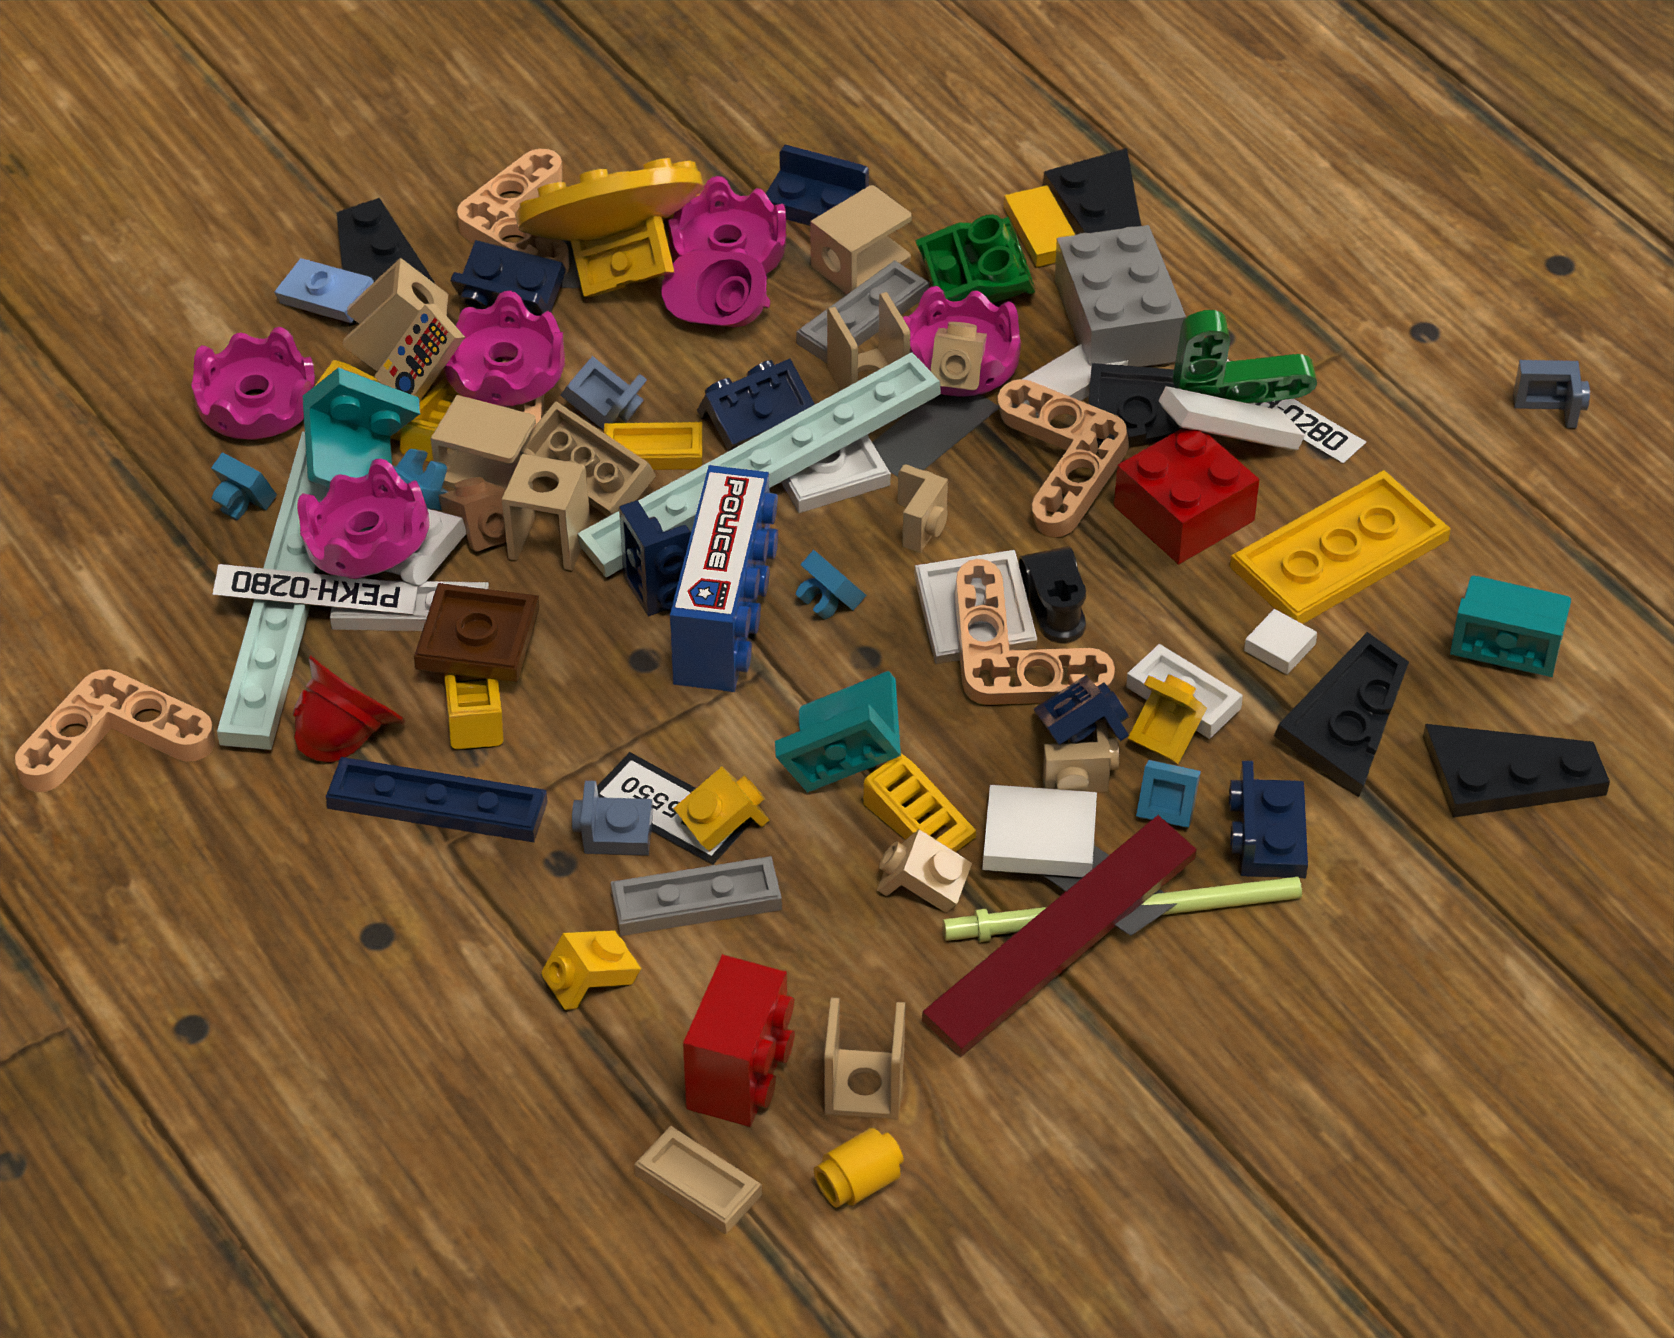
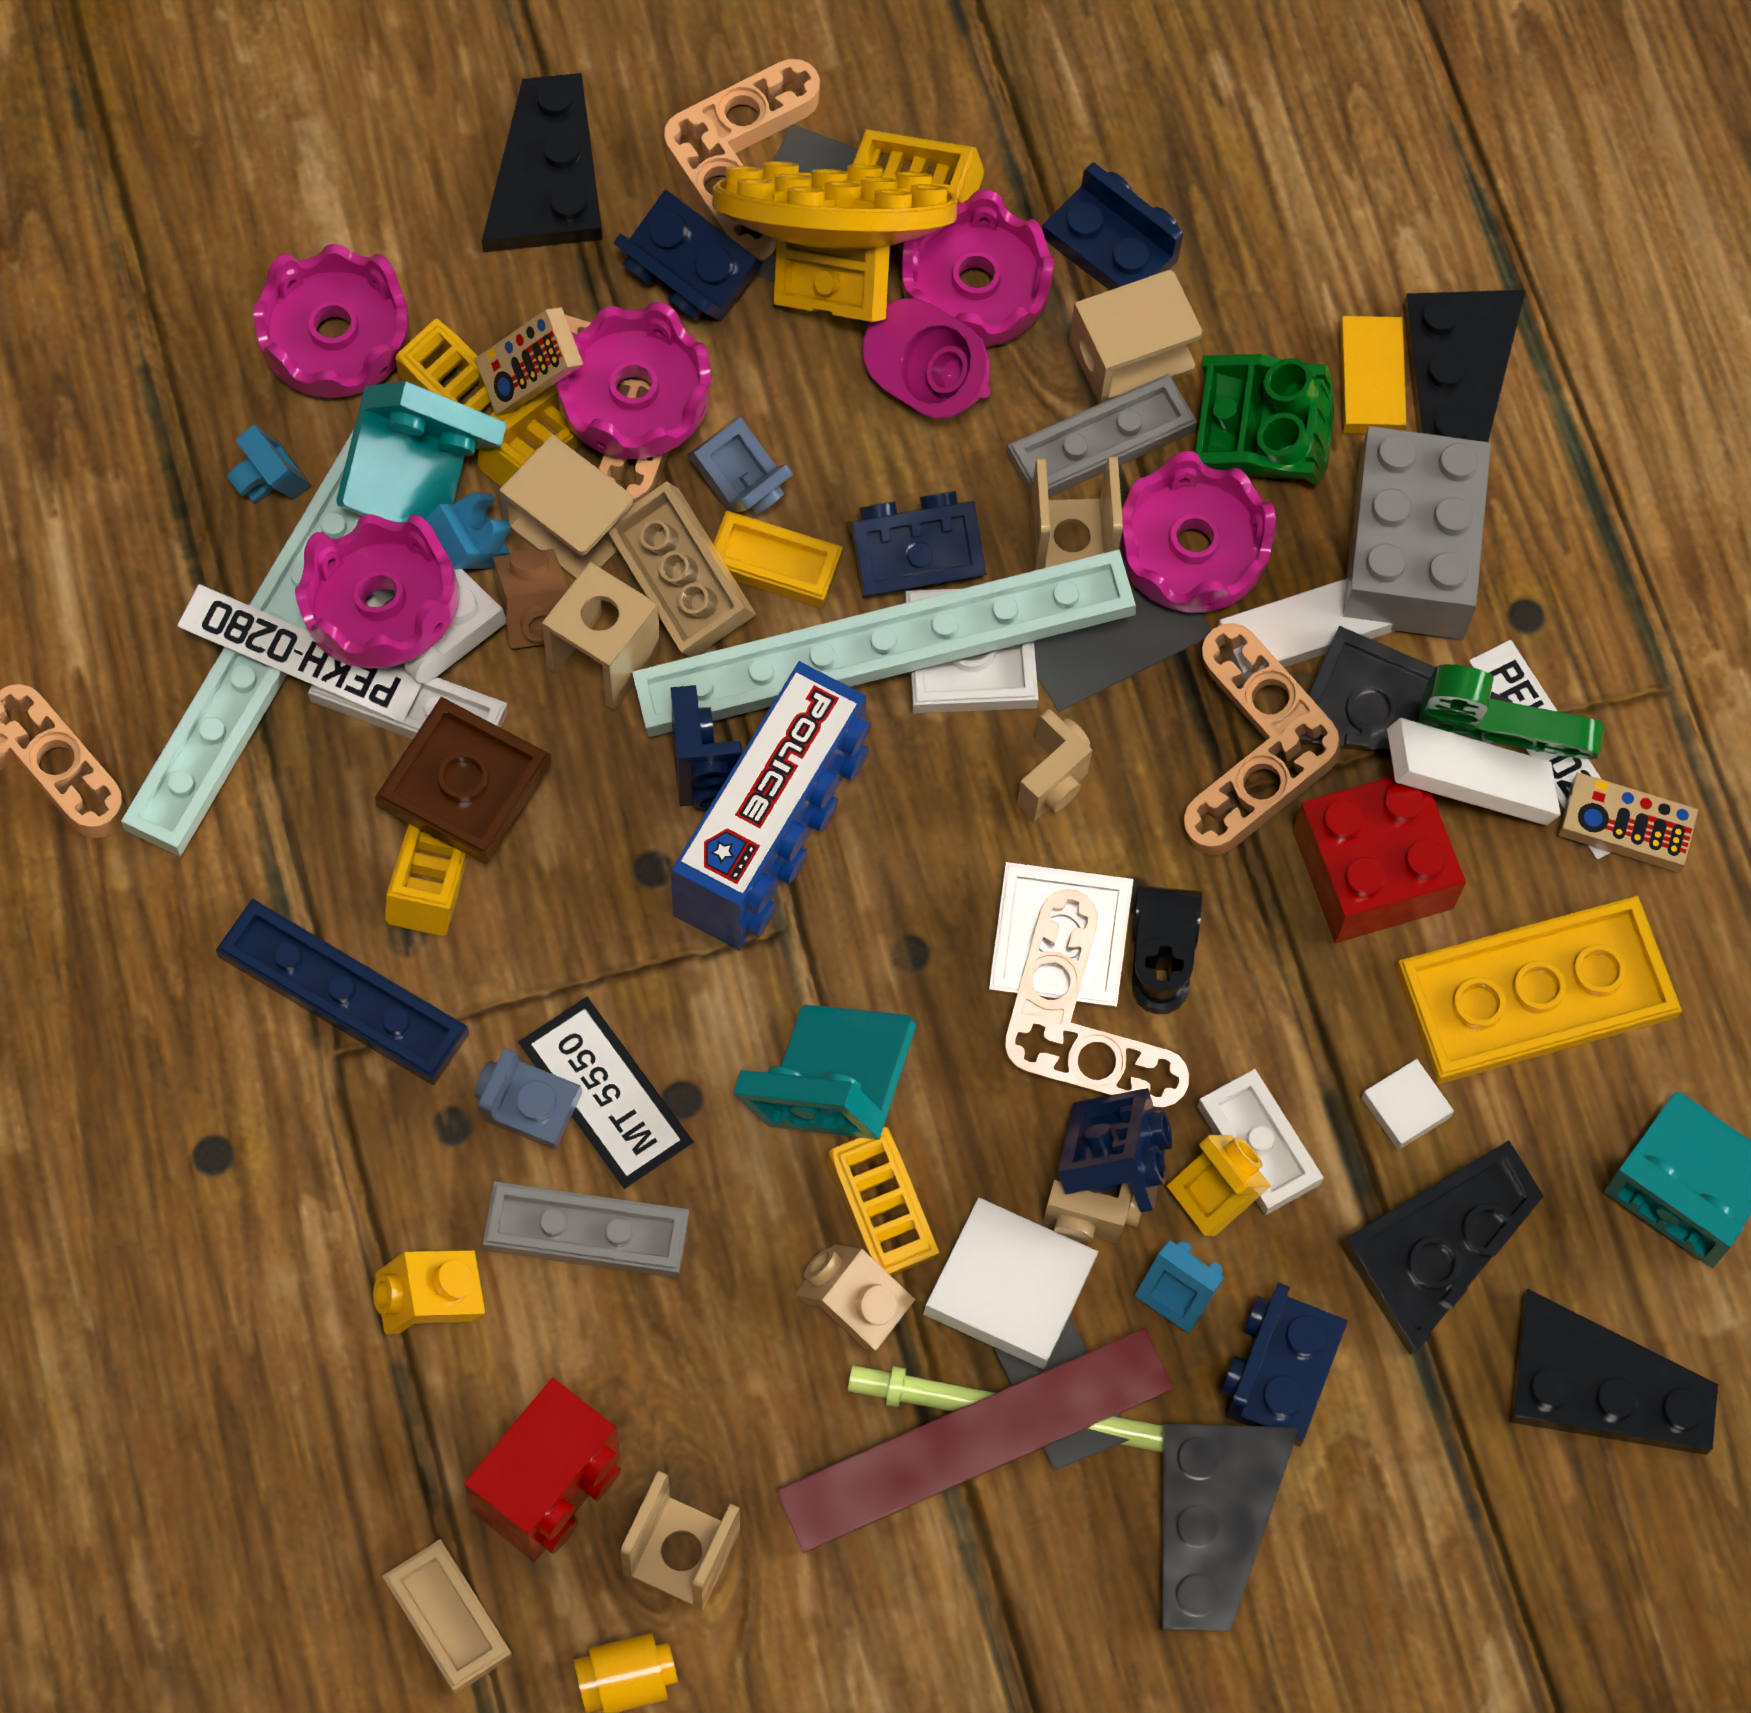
camera: 15 degrees right, 20 degrees up
light blue plate [274,258,374,323] -> none
red piece [293,655,406,763] -> none
tan piece [343,258,448,372] -> none
yellow bracket [673,766,770,852] -> none
dark azure tile [796,549,867,620] -> none
tan bracket [931,322,987,390] -> none
none -> black wing [1161,1424,1300,1632]
none -> tan tile [1558,772,1699,873]

